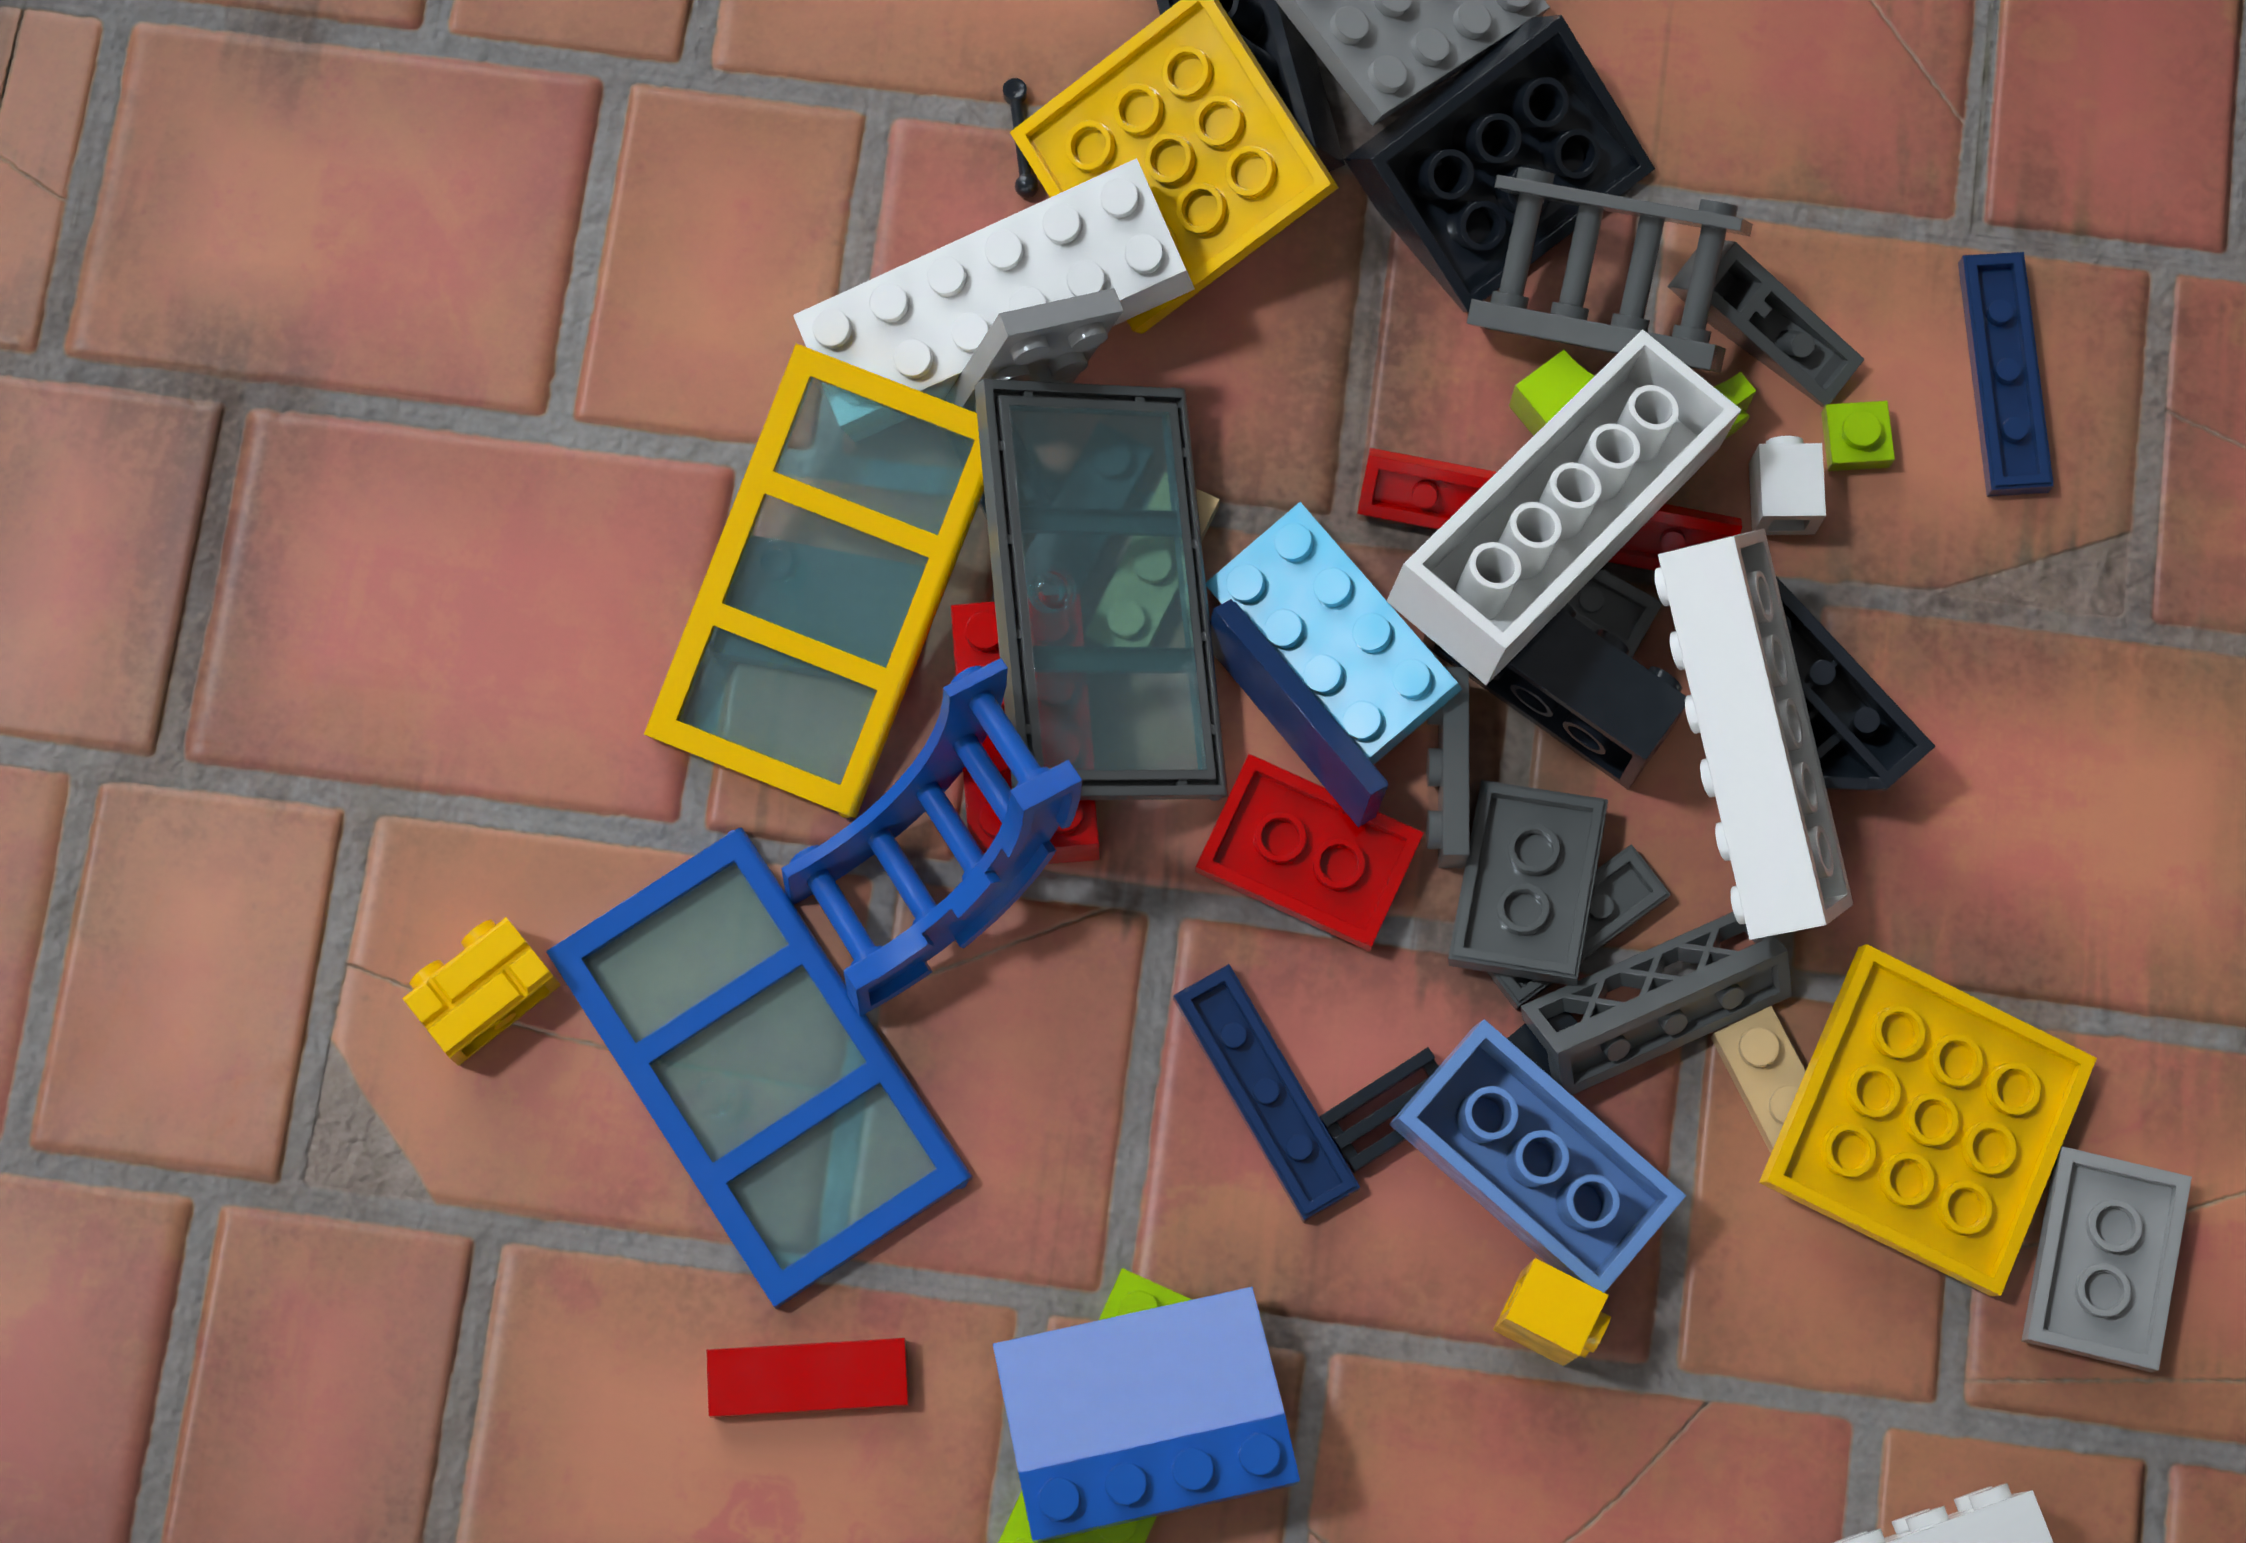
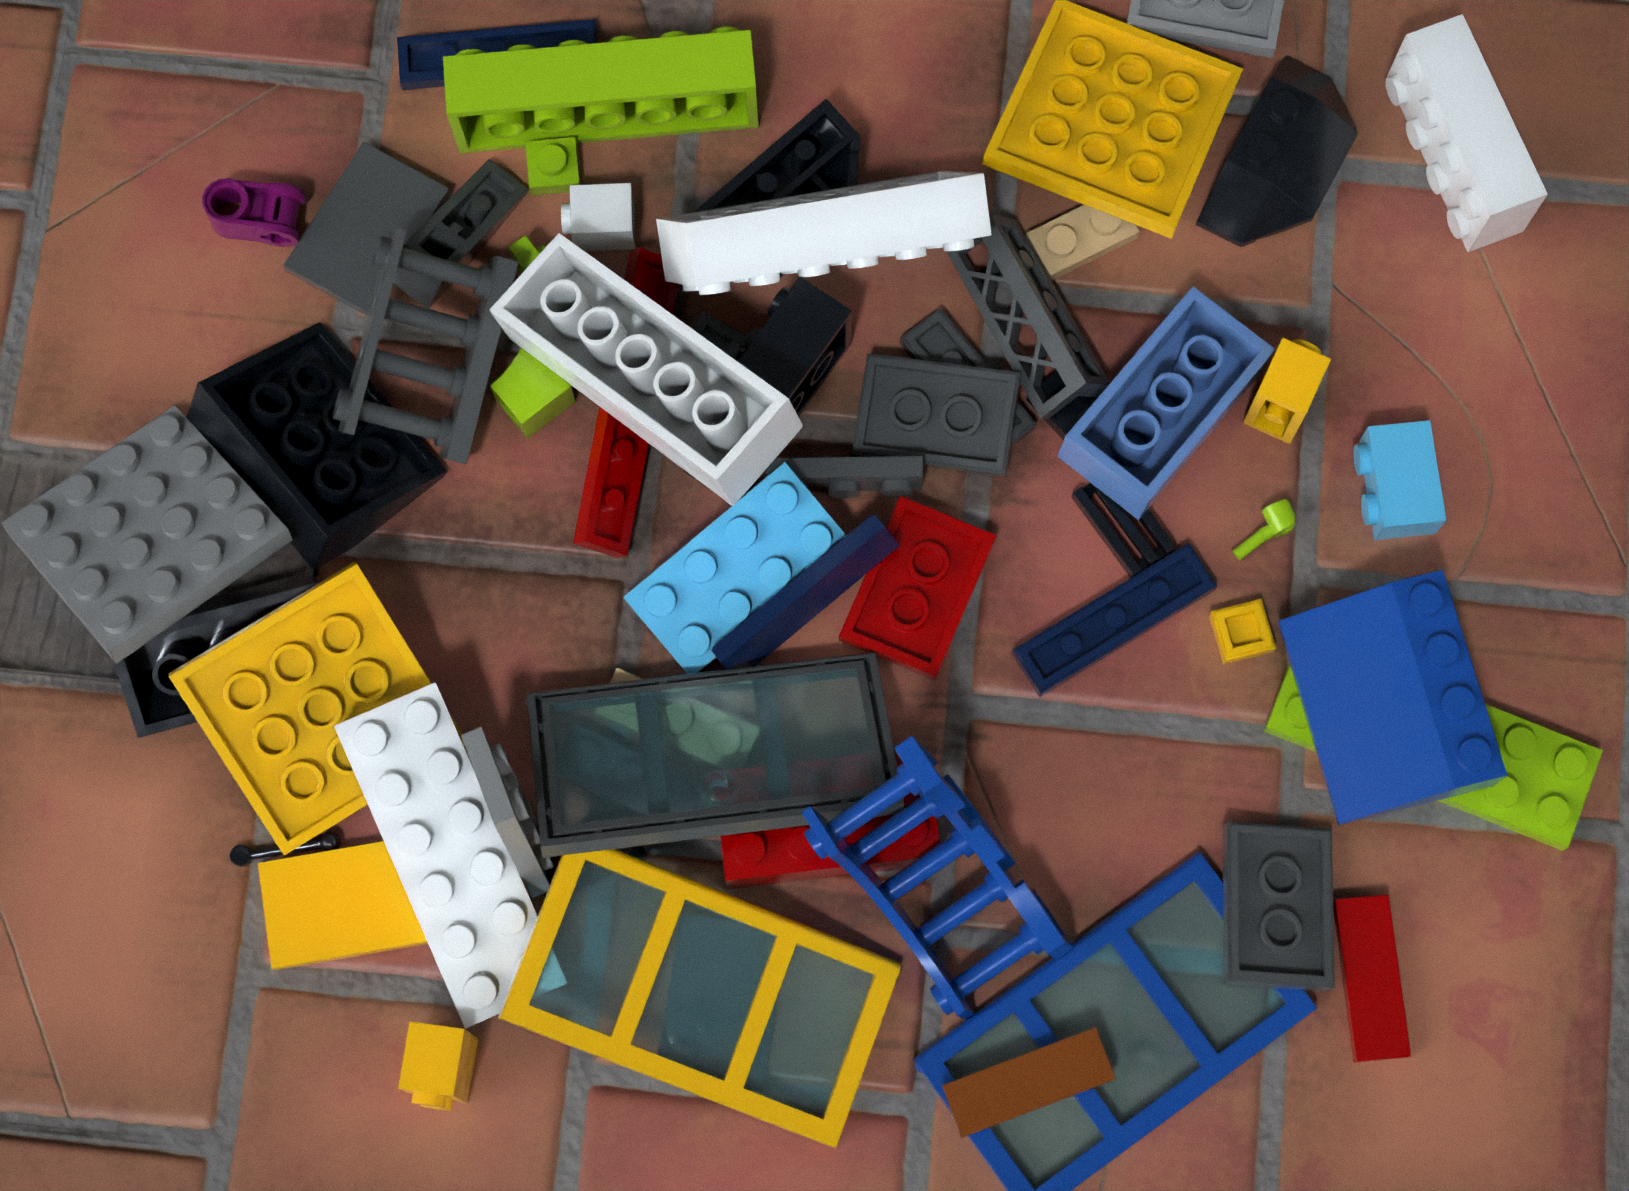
camera: 90 degrees left, 0 degrees up
none -> magenta piece [202,178,306,247]
none -> yellow tile [258,841,428,971]
none -> dark grey tile [283,142,452,317]
none -> yellow brick [398,1021,478,1111]
none -> lime brick [443,27,759,154]
none -> dark orange tile [942,1027,1116,1138]
none -> black wedge [1196,56,1358,247]
none -> yellow tile [1209,599,1276,665]
none -> dark grey tile [1223,822,1335,991]
none -> lime hand [1232,499,1296,561]
none -> medium azure brick [1353,420,1447,540]

